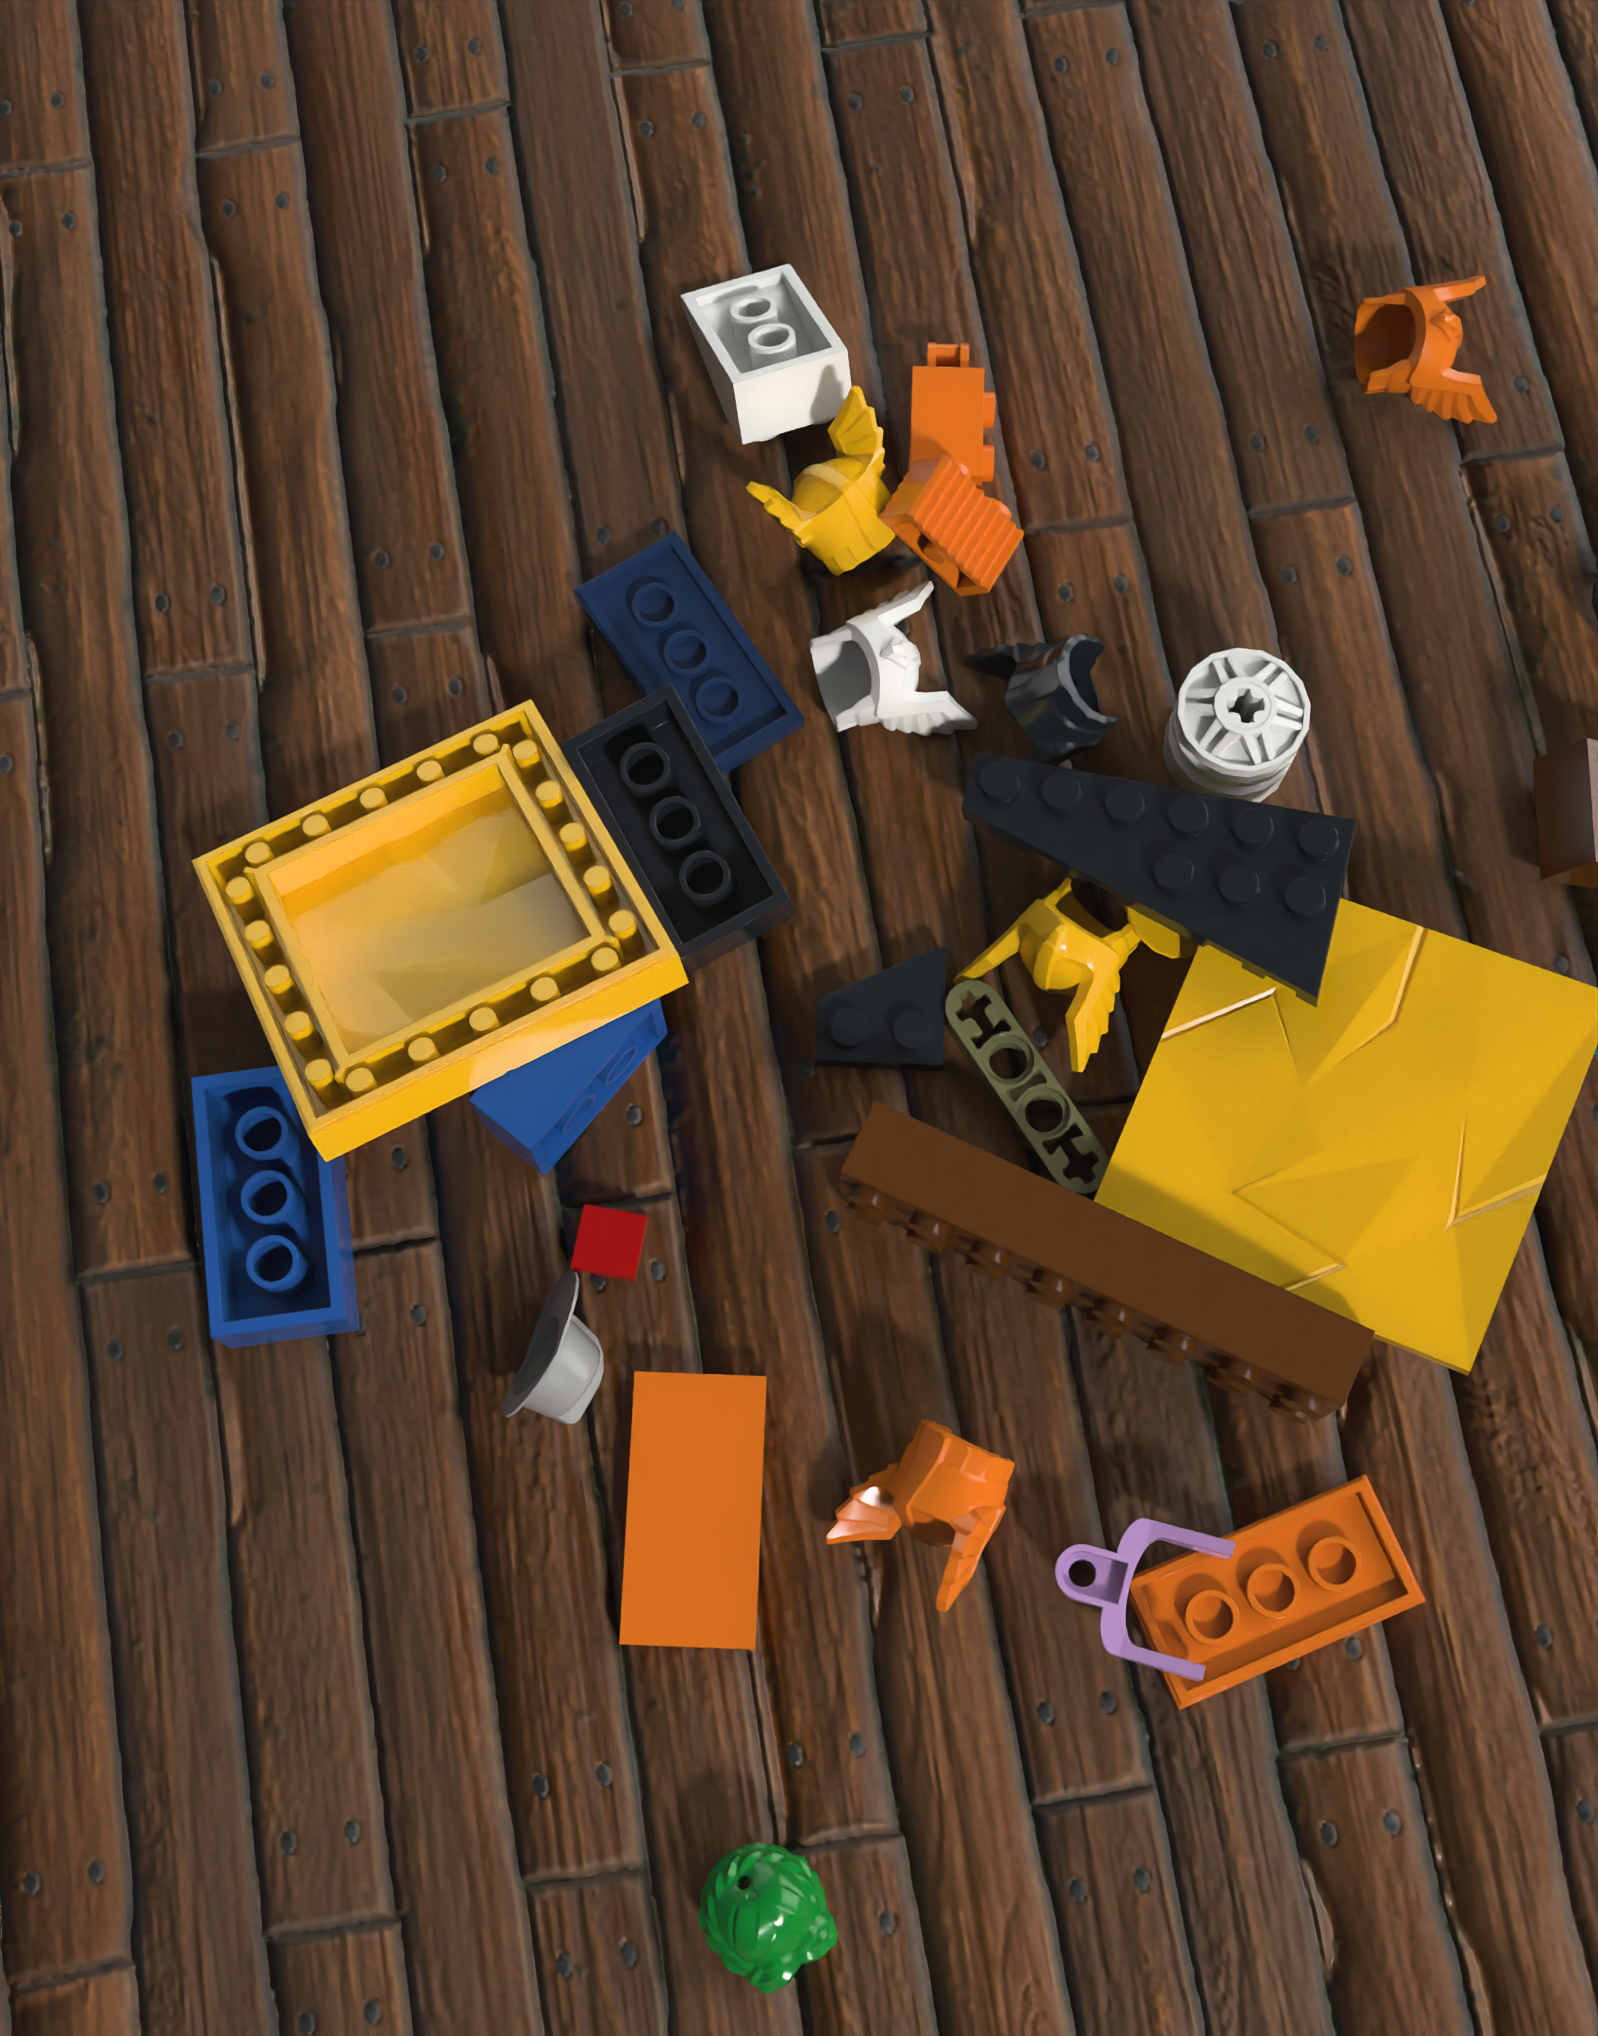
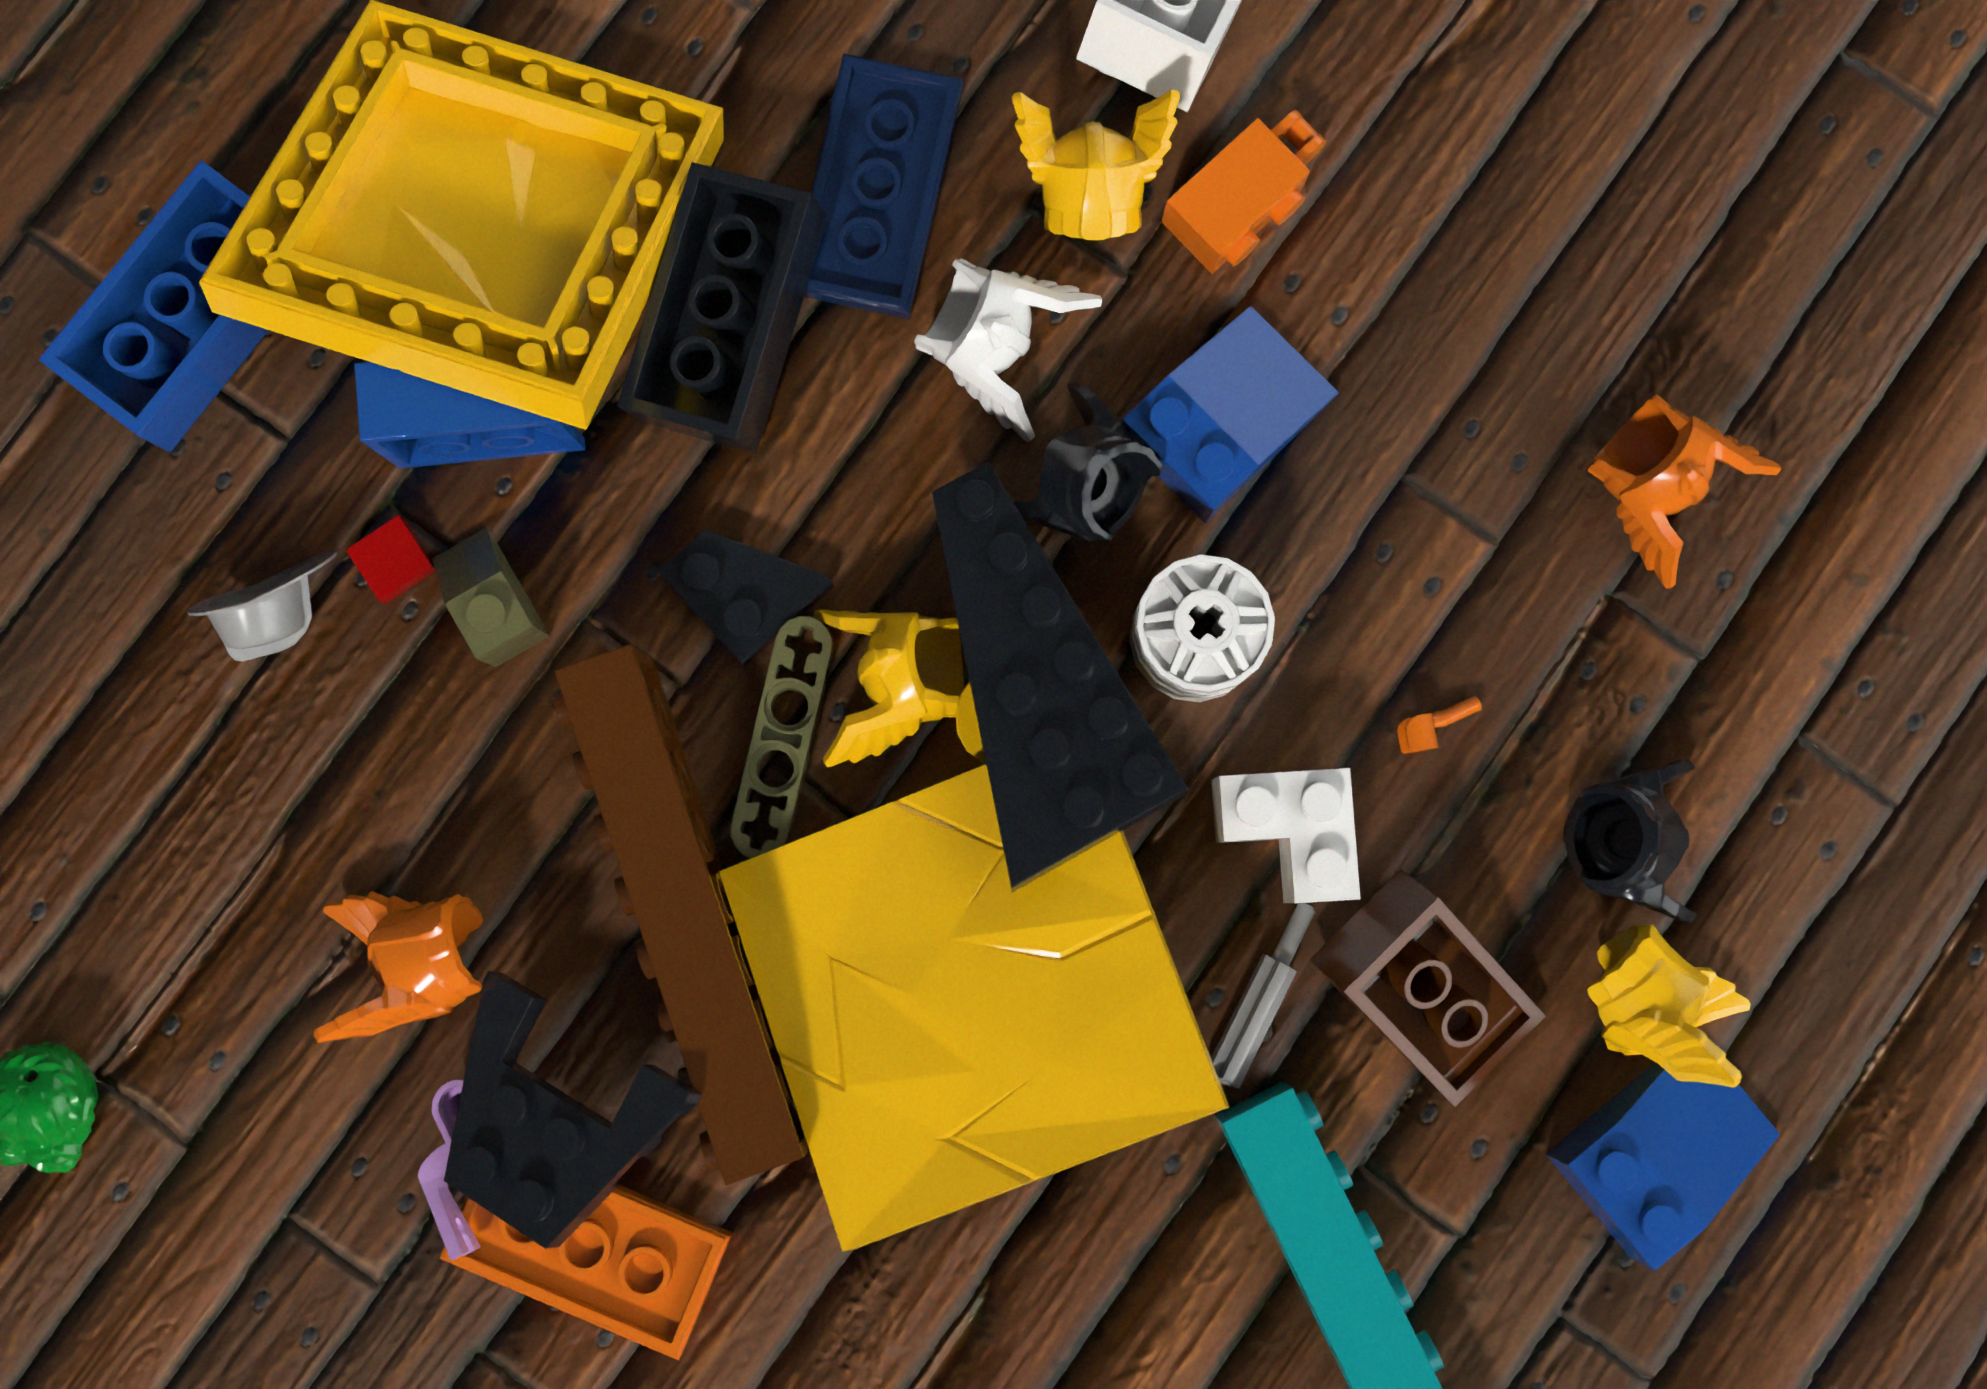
camera: 45 degrees right, 10 degrees up
orange tile [619,1371,767,1650] -> none
orange brick [879,455,1024,596] -> none
none -> olive slope [432,527,550,667]
none -> black wing [444,971,702,1249]
none -> blue slope [1122,306,1339,524]
none -> white brick [1211,768,1360,903]
none -> light grey axle [1211,903,1315,1089]
none -> orange hand [1397,696,1482,754]

